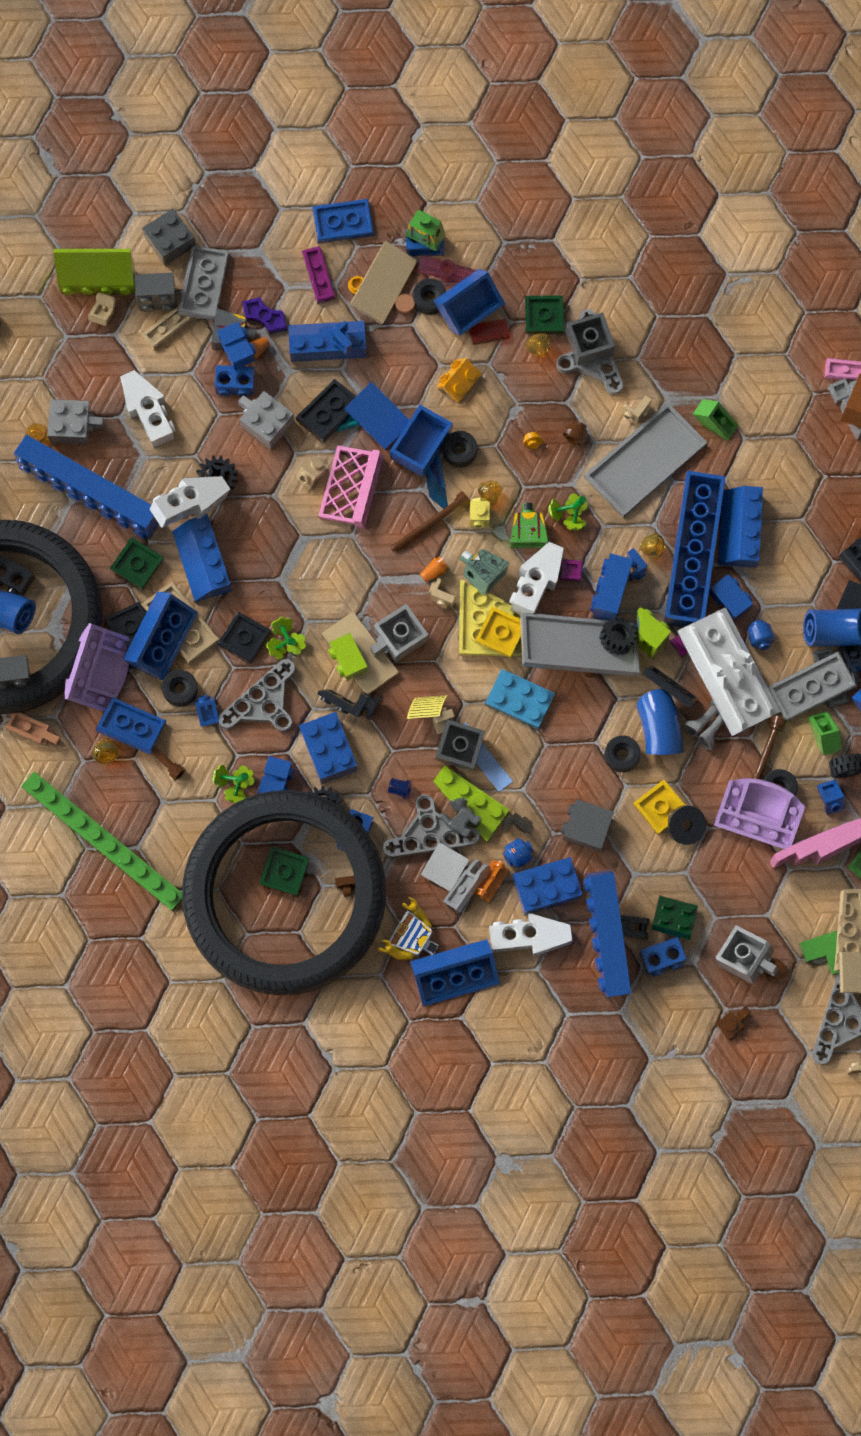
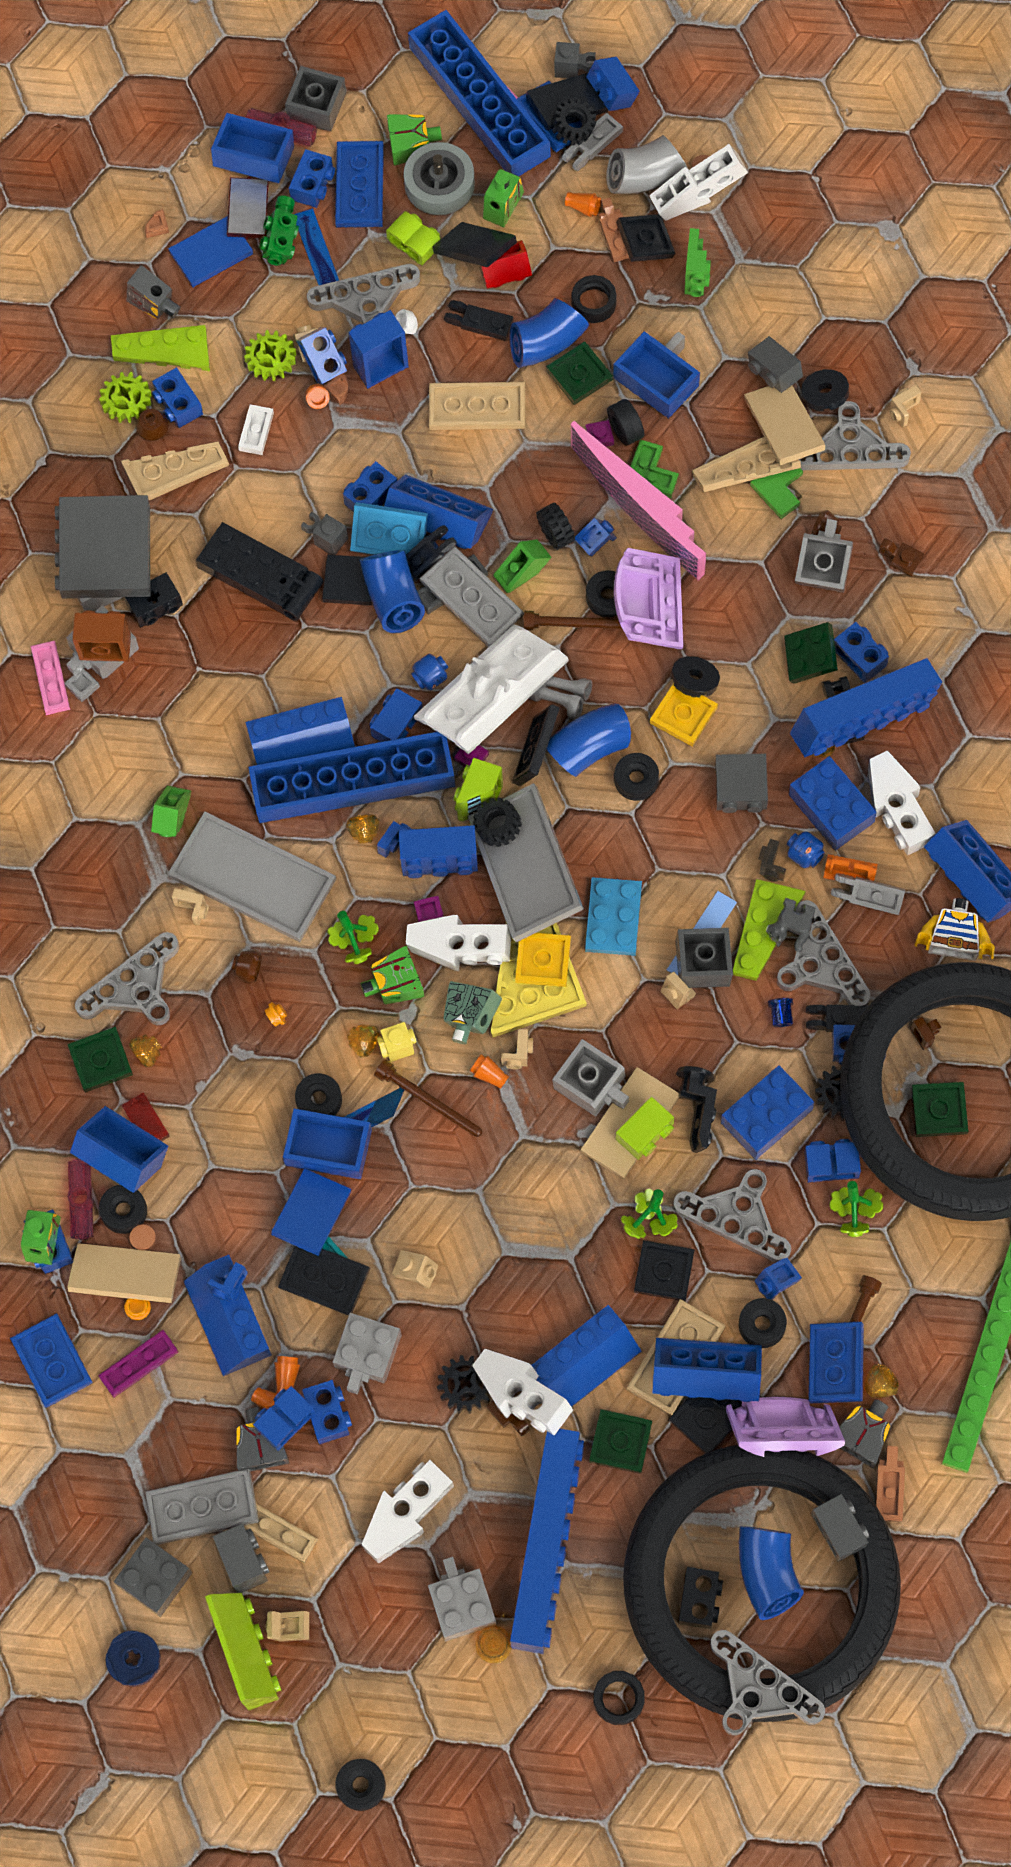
camera: 105 degrees left, 5 degrees down
dark purple tile [242,297,287,334] -> none
bright pink fence [318,445,383,529] -> none
light yellow sticker [407,695,448,719] -> none
white sticker [421,842,469,891] -> none
light orange bracket [436,358,482,402] -> none
dark grey brick [566,312,615,366] -> none
none -> dark blue plate [105,1630,161,1687]
none -> orange cone [274,1356,300,1393]
none -> black hinge [806,1005,869,1032]
none -> dark grey torso [839,1399,891,1469]

